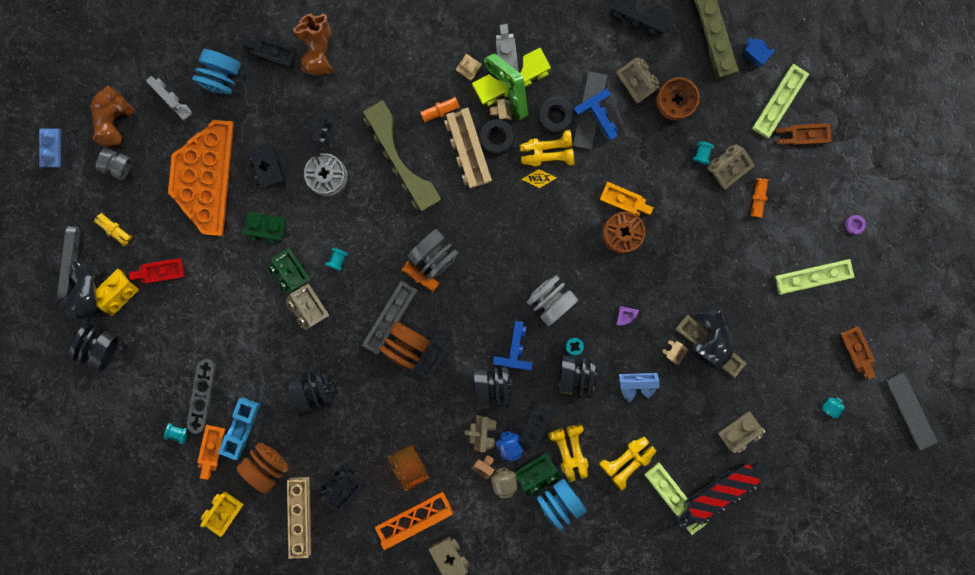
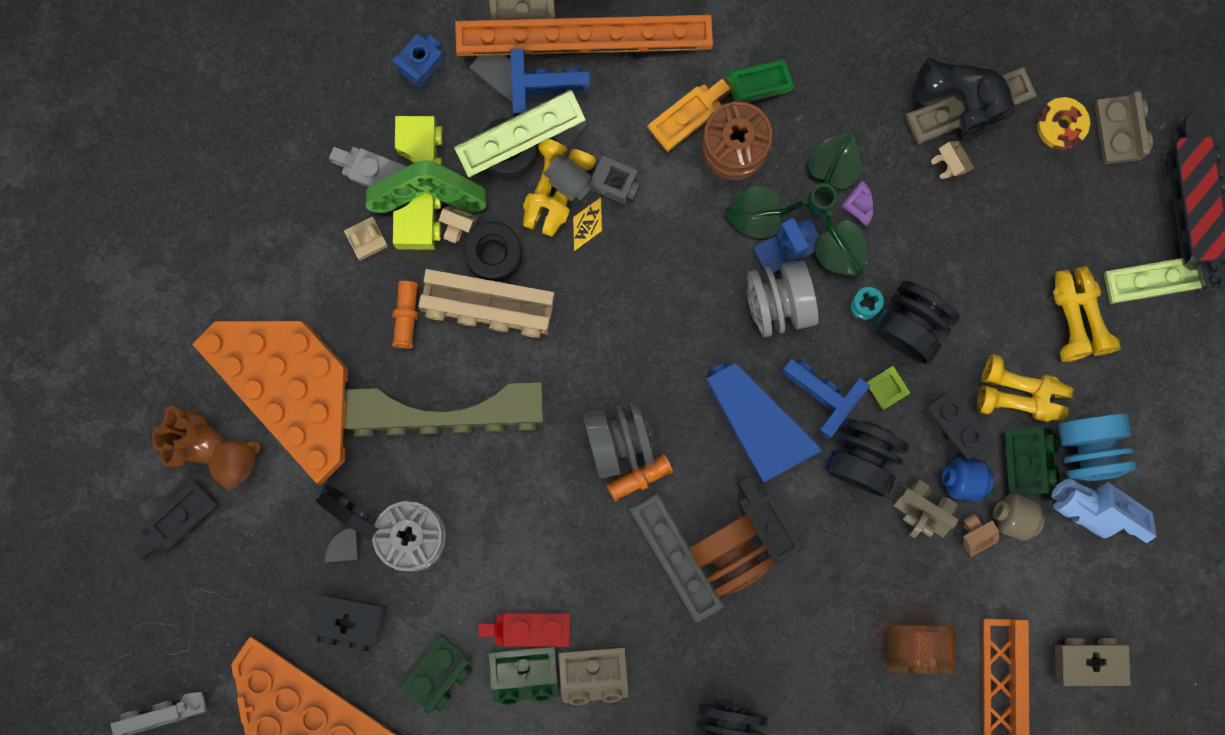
camera: 60 degrees left, 5 degrees down
dark azure wheel [192,49,241,95] -> none
teal bush [325,247,348,271] -> none
medium blue tile [619,373,660,402] -> none
none -> orange plate [192,321,348,484]
none -> dark grey tile [325,528,359,563]
none -> blue brick [392,33,445,88]
none -> yellowish green tile [454,90,586,177]
none -> orange plate [455,15,713,56]
none -> red hinge [478,613,570,647]
none -> dark grey brick [544,154,593,202]
none -> dark grey brick [590,155,641,205]
none -> blue slope [705,362,821,484]
none -> green tile [725,59,795,102]
none -> dark green plant [726,132,868,277]
none -> blue bracket [752,218,819,274]
none -> lime tile [867,366,910,411]
none -> yellow piece [1036,97,1090,150]
none -> light blue plate [1052,479,1157,543]

